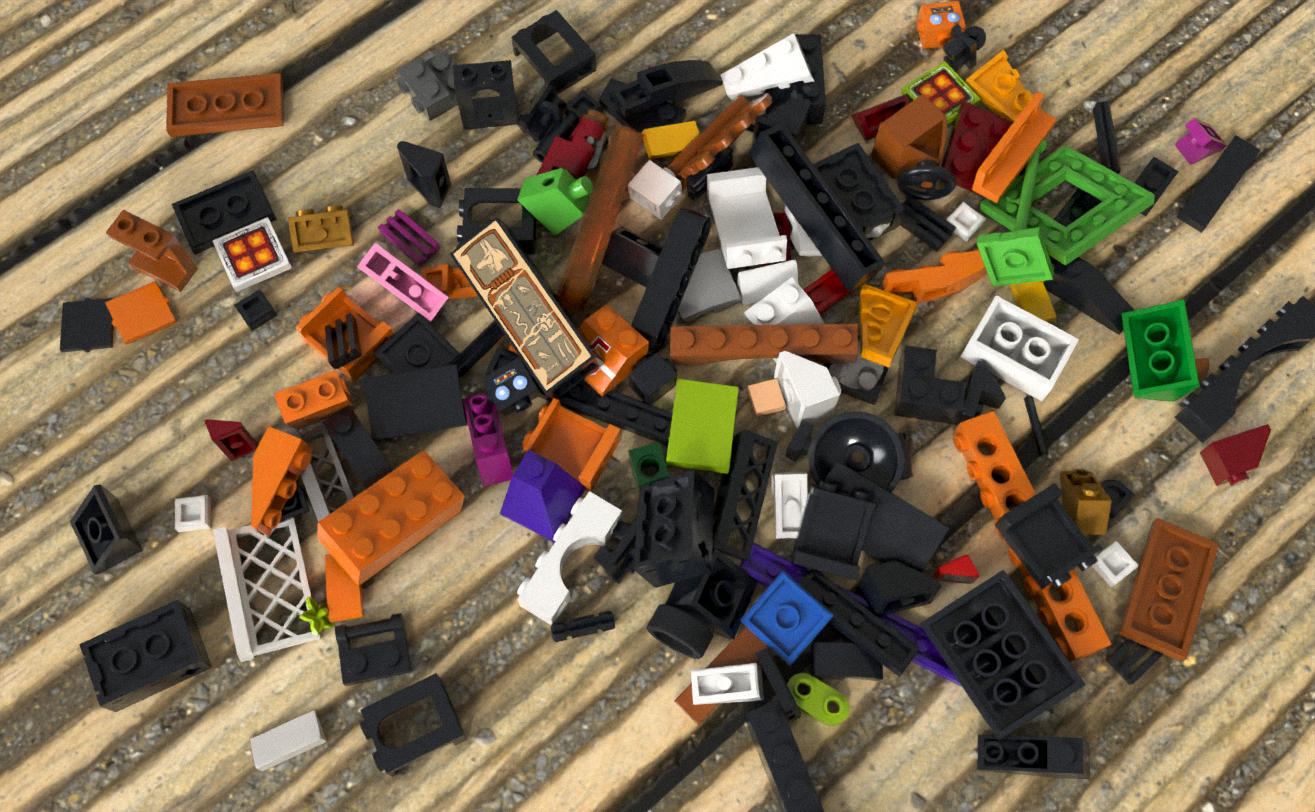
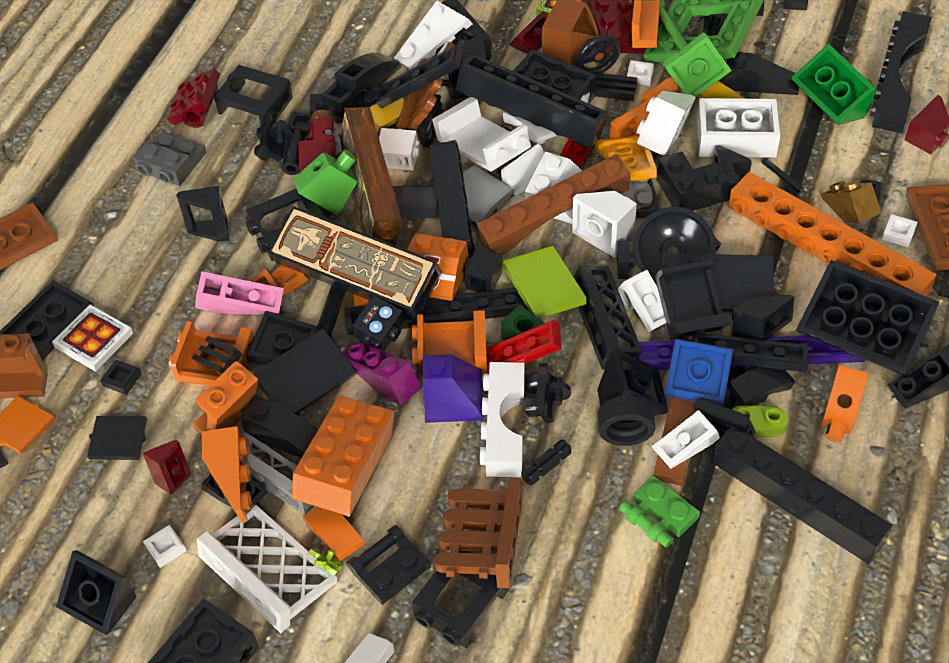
camera: 25 degrees left, 15 degrees down
pearl gold bracket [288,205,354,253] -> none
magenta tile [378,209,441,267] -> none
black panel [453,60,519,130] -> none
black piece [633,469,715,588] -> none
light nougat tile [747,379,786,417] -> none
red slope [933,554,980,584] -> none
black panel [994,483,1103,590] -> none
none -> black piece [87,416,147,460]
none -> dark red plate [167,68,221,128]
none -> black tile [376,45,463,109]
none -> dark orange fence [434,478,523,588]
none -> red tile [486,320,562,374]
none -> bright green plate [619,475,700,548]
none -> white slope [637,91,696,156]
none -> orange torso [822,365,869,442]

